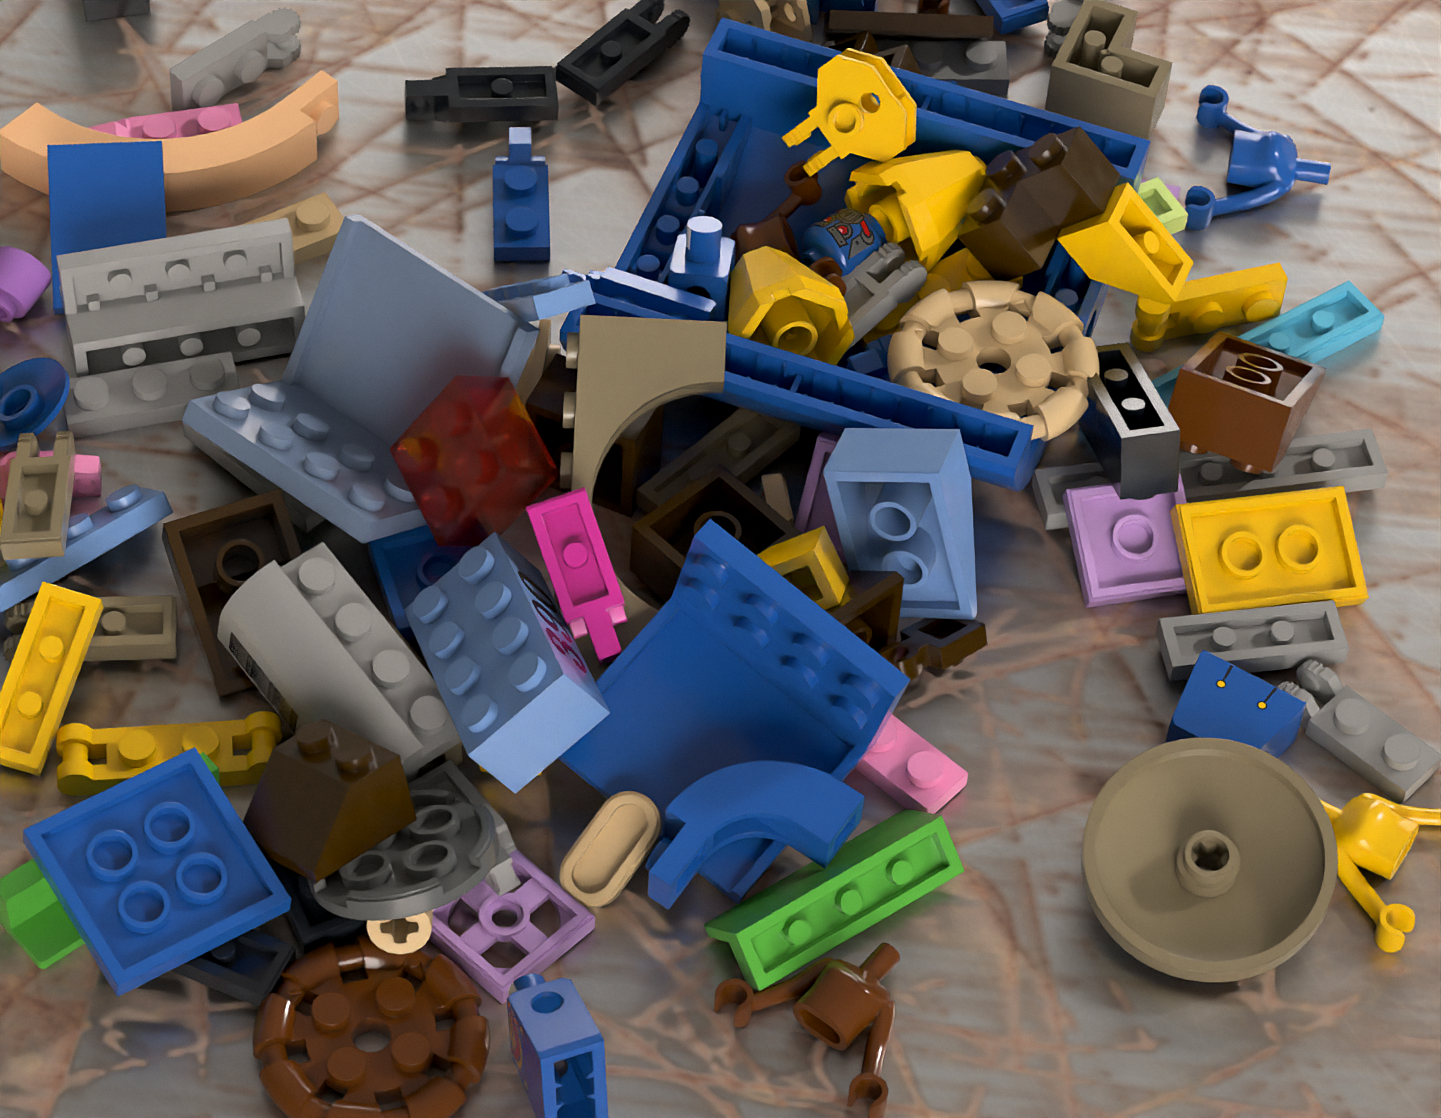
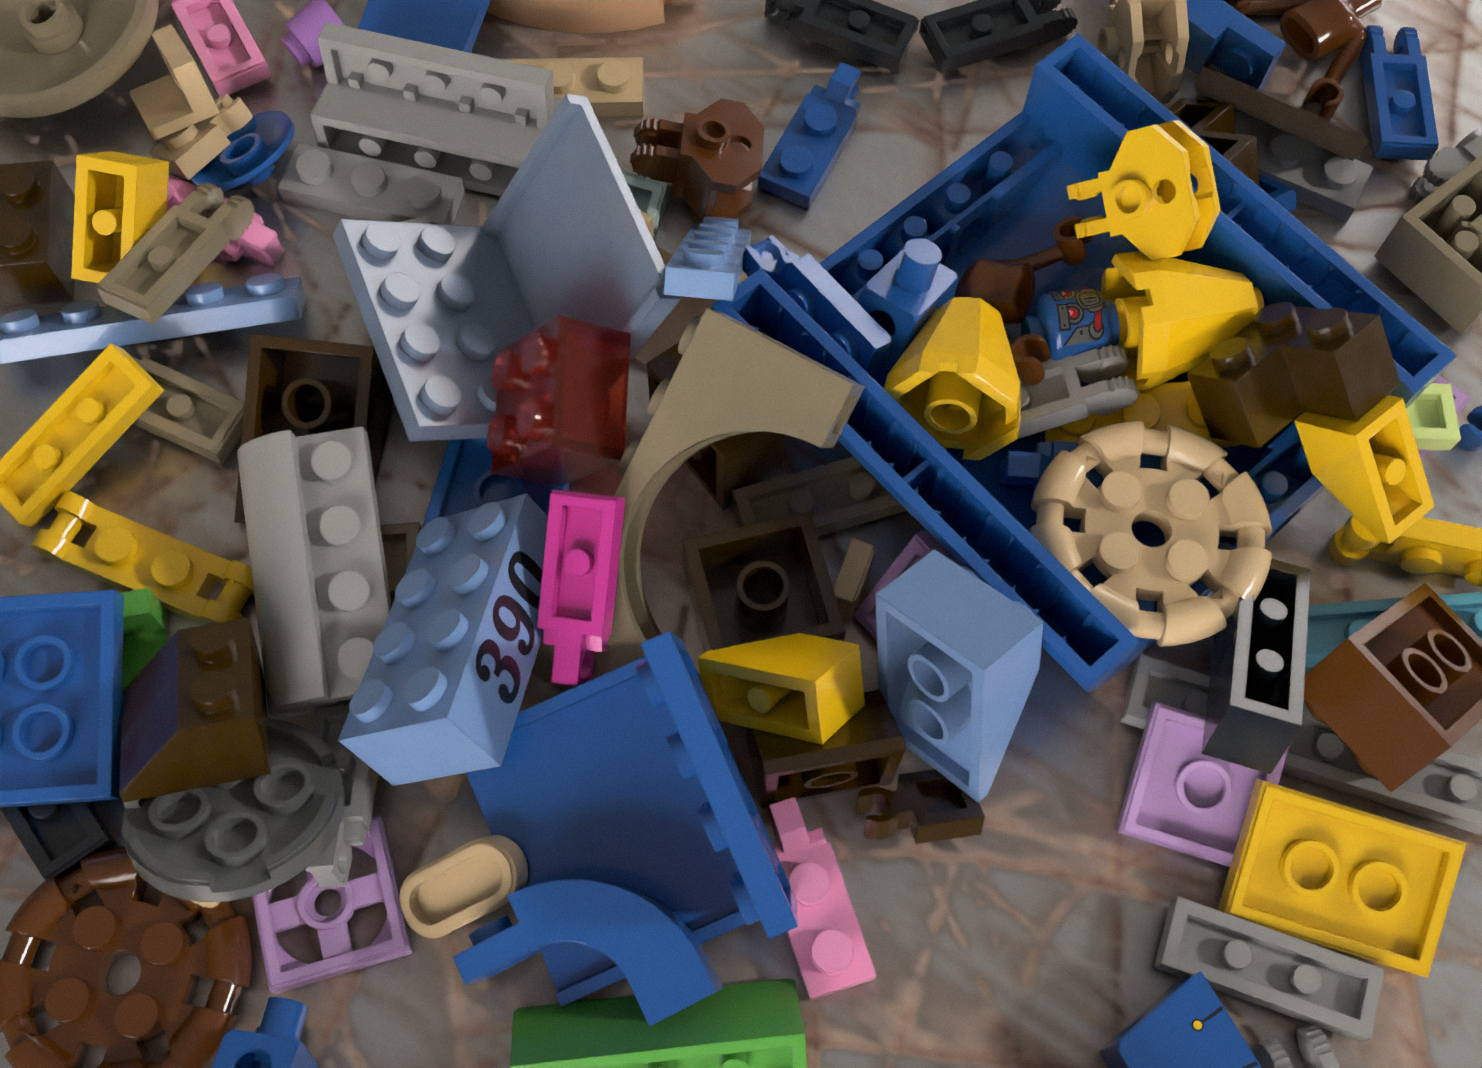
camera: 30 degrees right, 15 degrees up
none -> reddish brown hinge [630,98,765,222]

